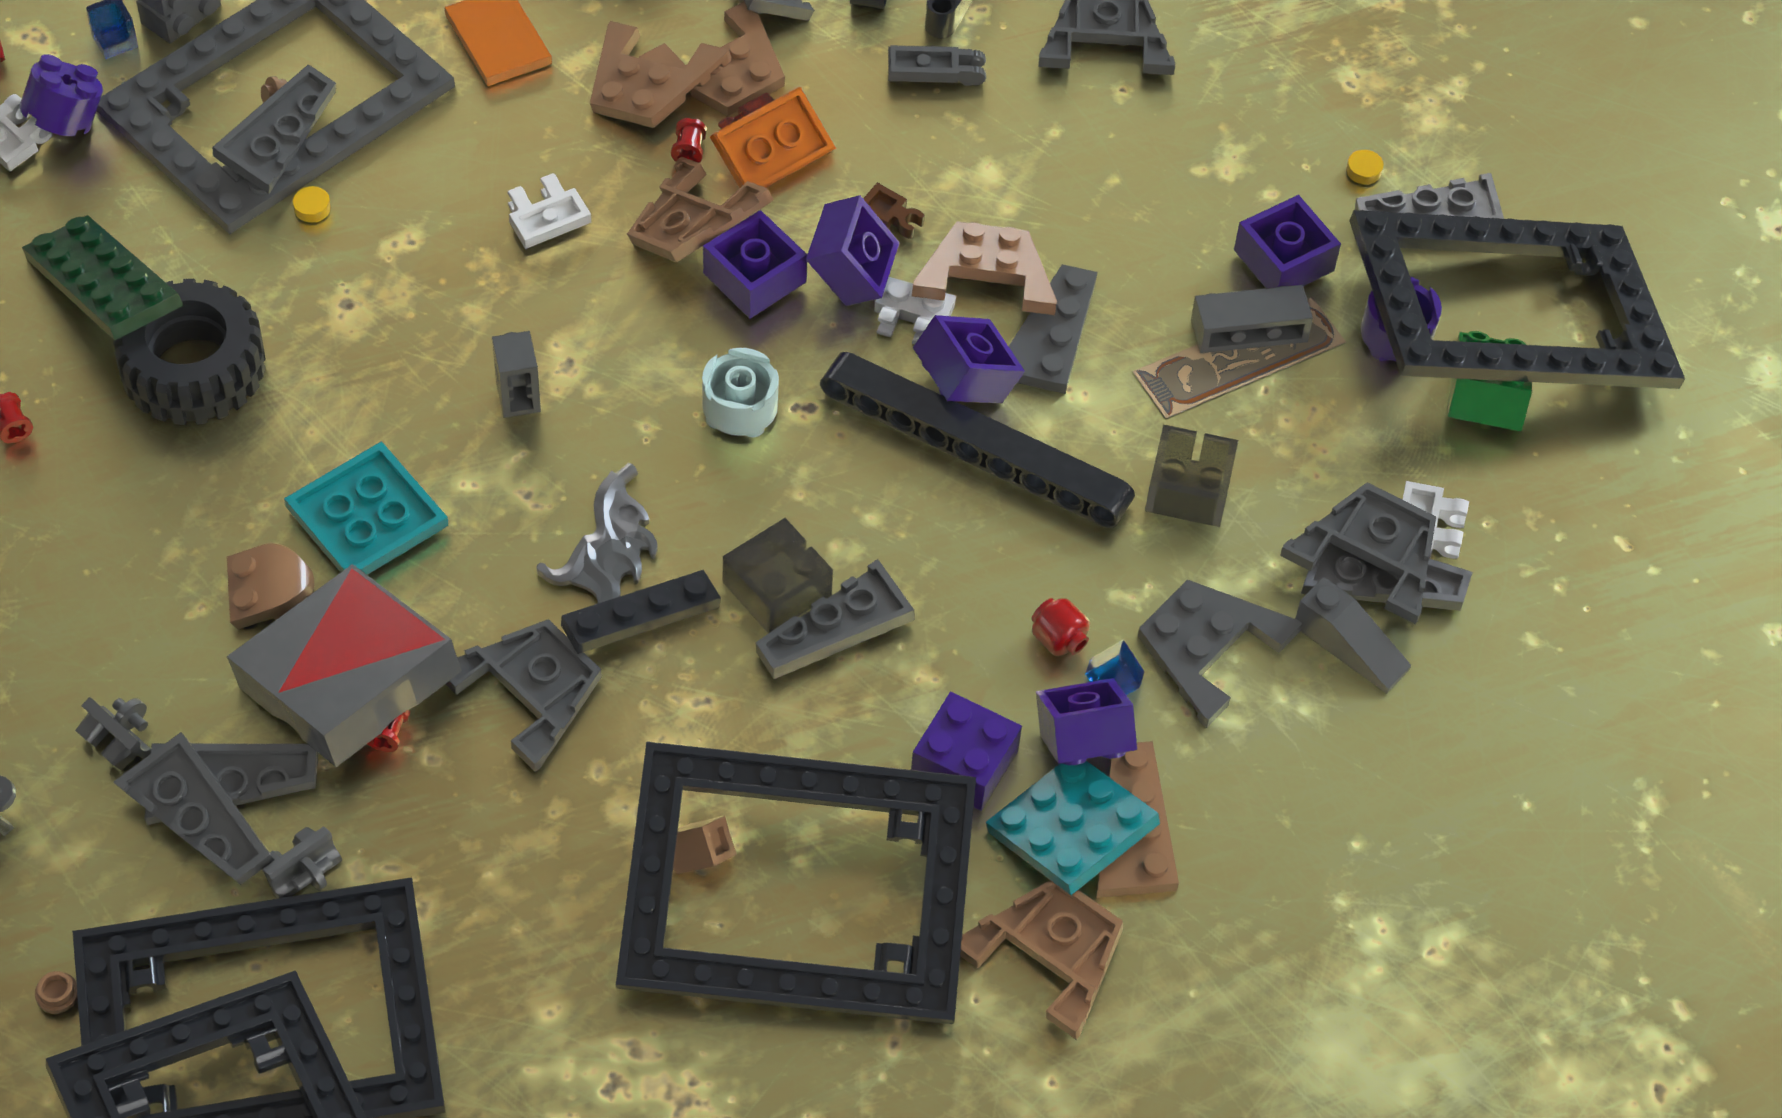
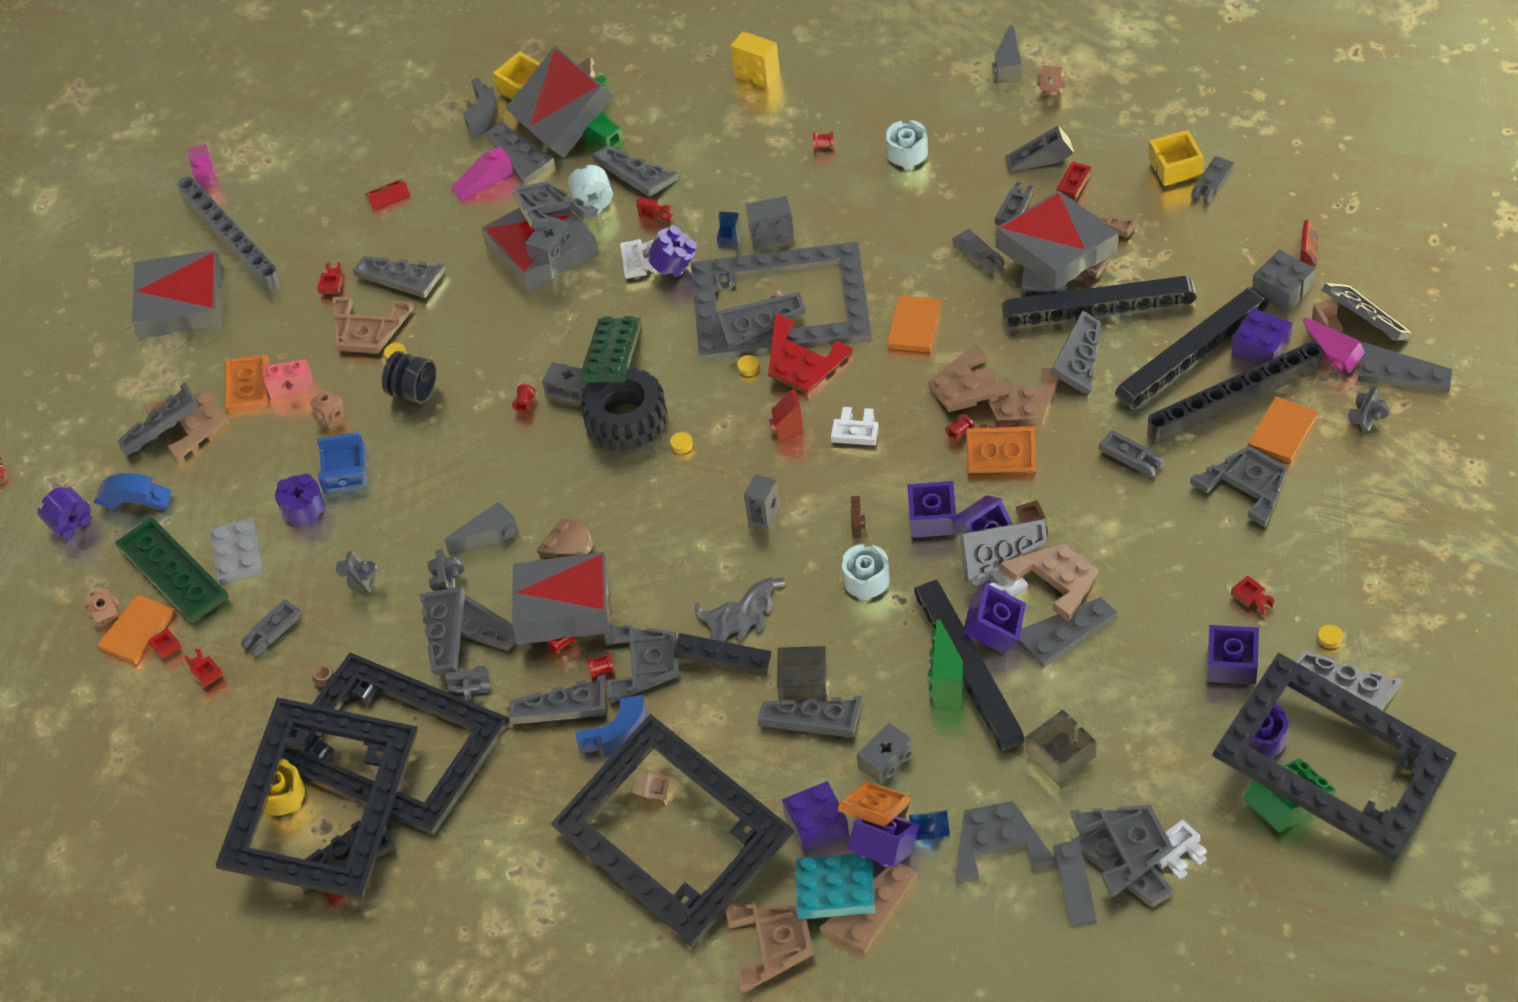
camera: 50 degrees right, 5 degrees down
teal plate [284,441,449,575] -> none
medium nougat wing [627,157,774,262] -> none
red head [1031,598,1090,656] -> none
sticker [1132,297,1346,418] -> none
dark grey brick [1191,285,1313,353] -> none
none -> dark grey slope [444,502,518,555]
none -> dark grey wing [509,674,606,725]
none -> dark grey brick [542,362,588,403]
none -> blue arch [575,695,647,756]
none -> red bush [586,652,615,679]
none -> yellow tile [670,432,693,454]
none -> red wing [768,314,854,394]
none -> red slope [769,389,804,440]
none -> orange tile [838,781,911,827]
none -> reddish brown plate [851,496,866,539]
none -> dark grey brick [856,723,912,784]
none -> green slope [928,620,964,708]
none -> wing [959,519,1047,581]
none -> red plate [1231,575,1275,615]

